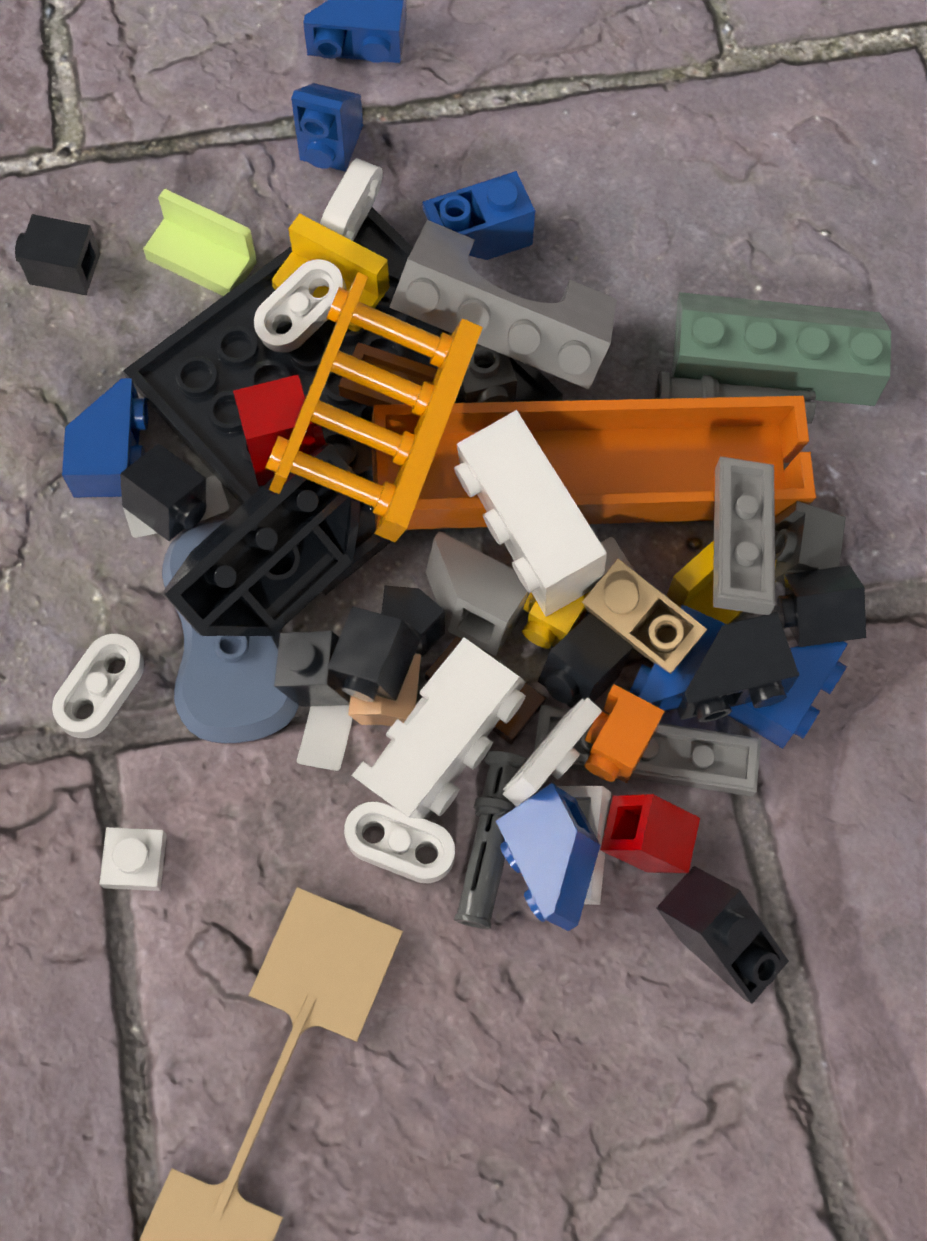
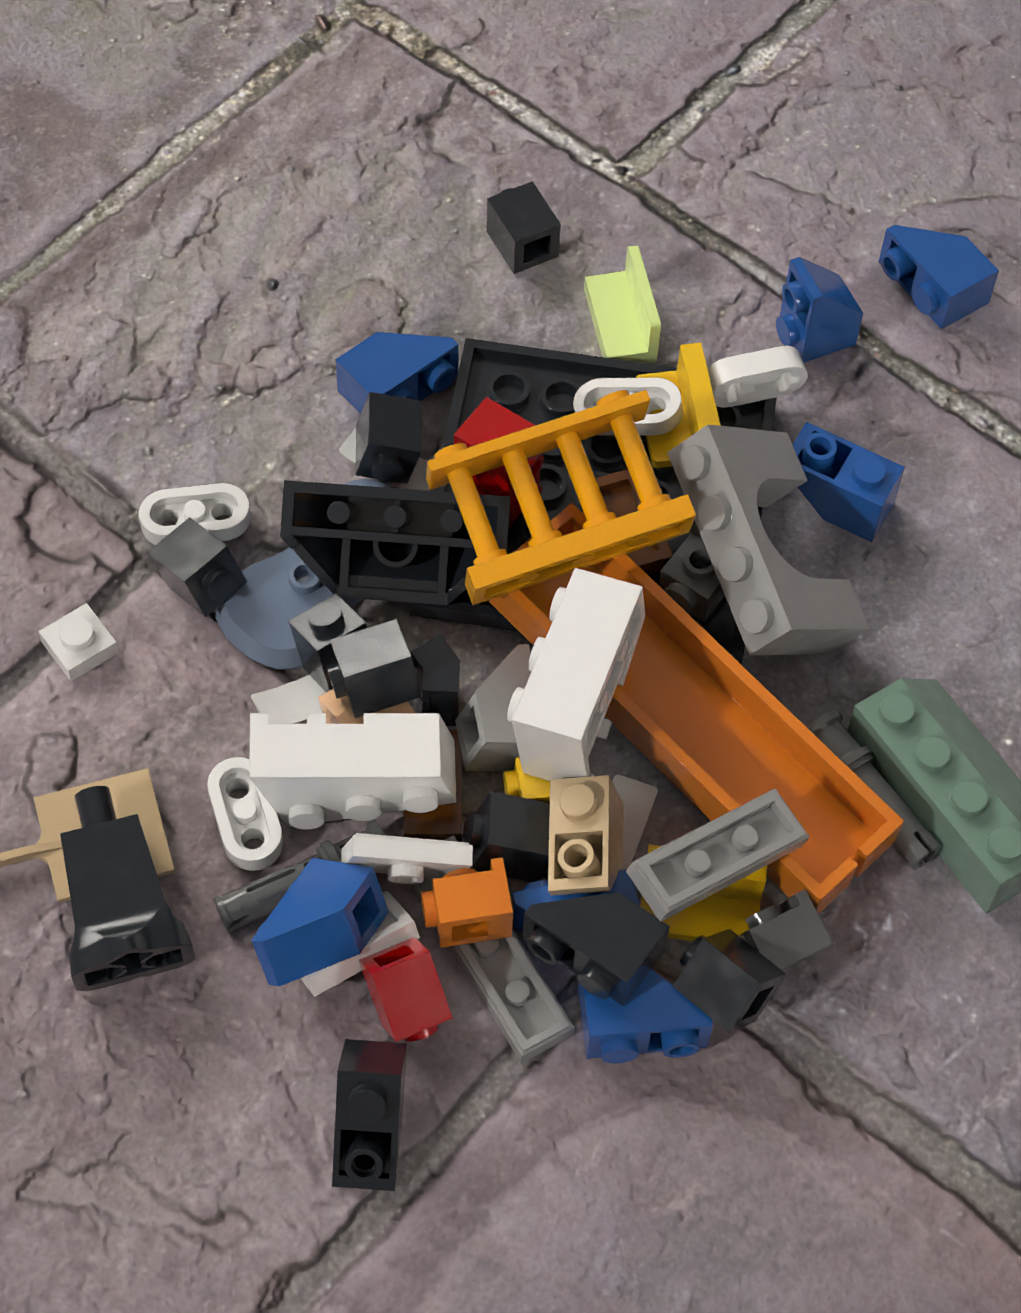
camera: 50 degrees right, 10 degrees down
none -> black piece [60,786,195,991]
none -> black brick [147,517,247,617]

